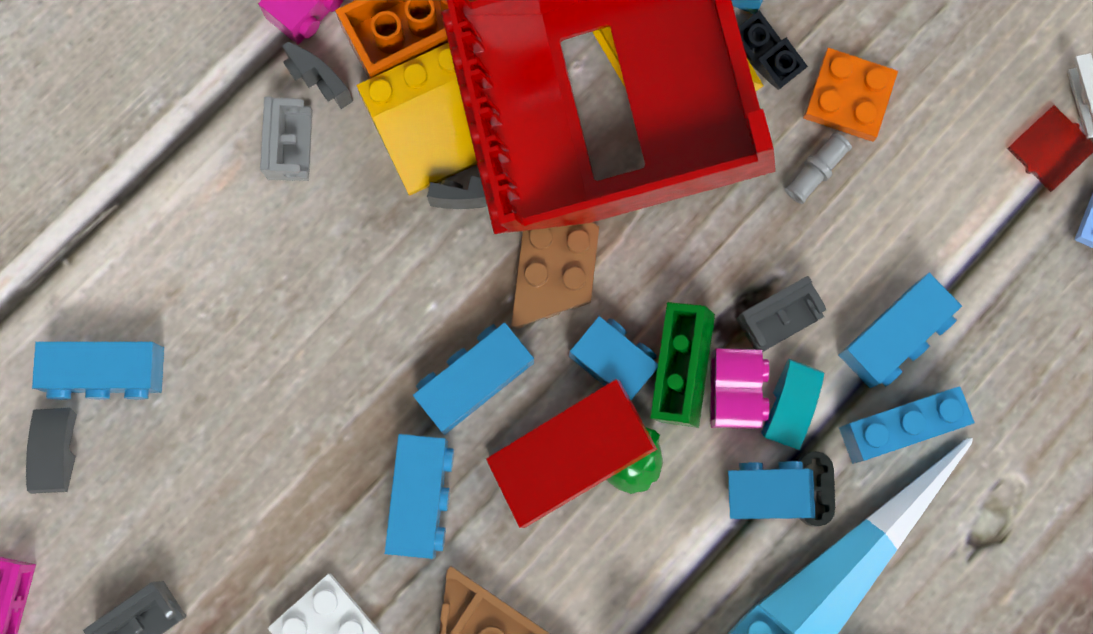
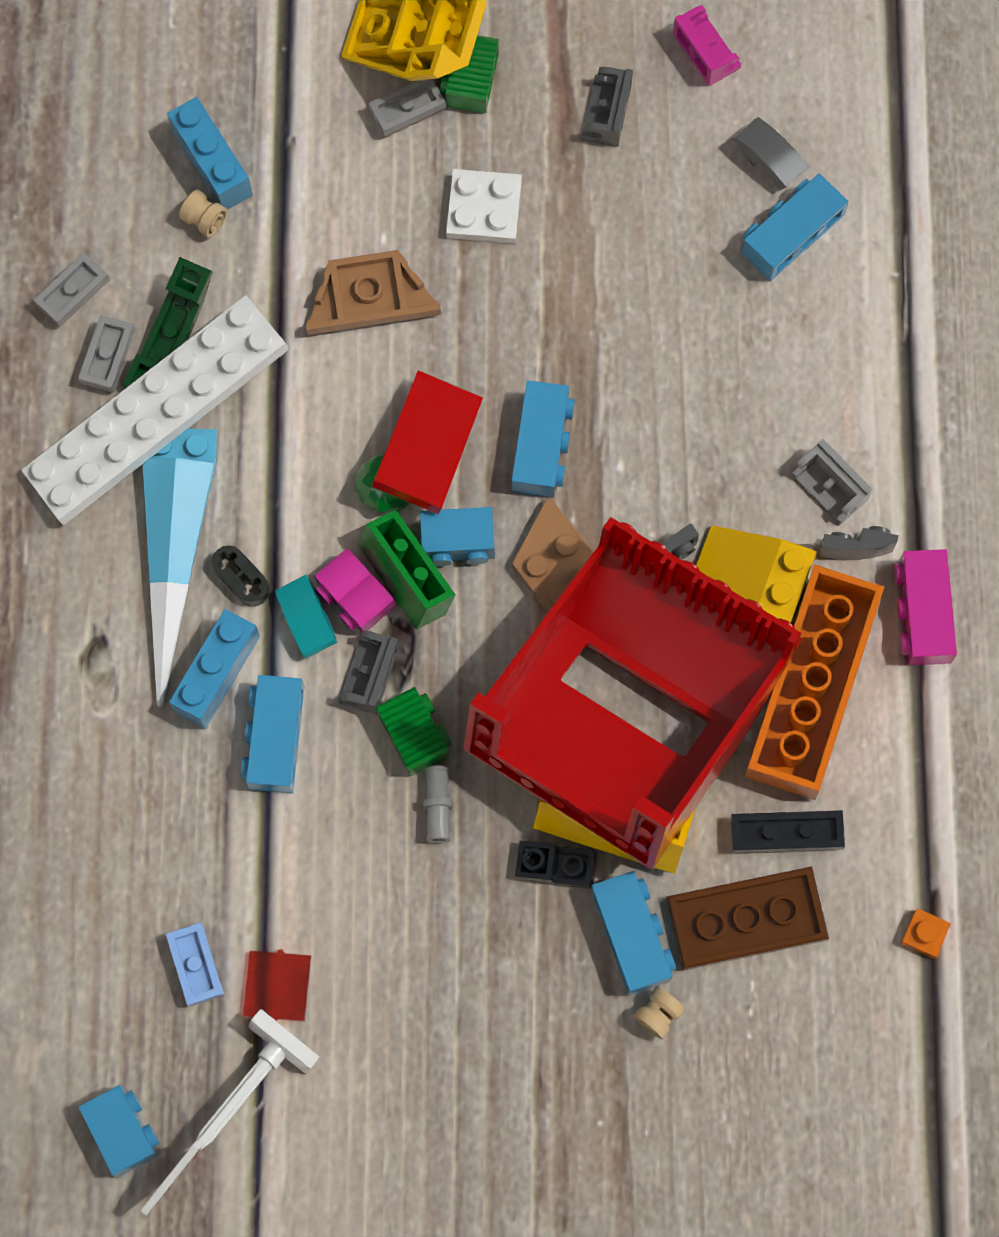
camera: 140 degrees right, 5 degrees down
dark azure brick [384,434,454,559] -> none
dark azure brick [728,461,815,519] -> none
orange plate [803,48,898,142] -> none
none -> green brick [376,687,452,776]

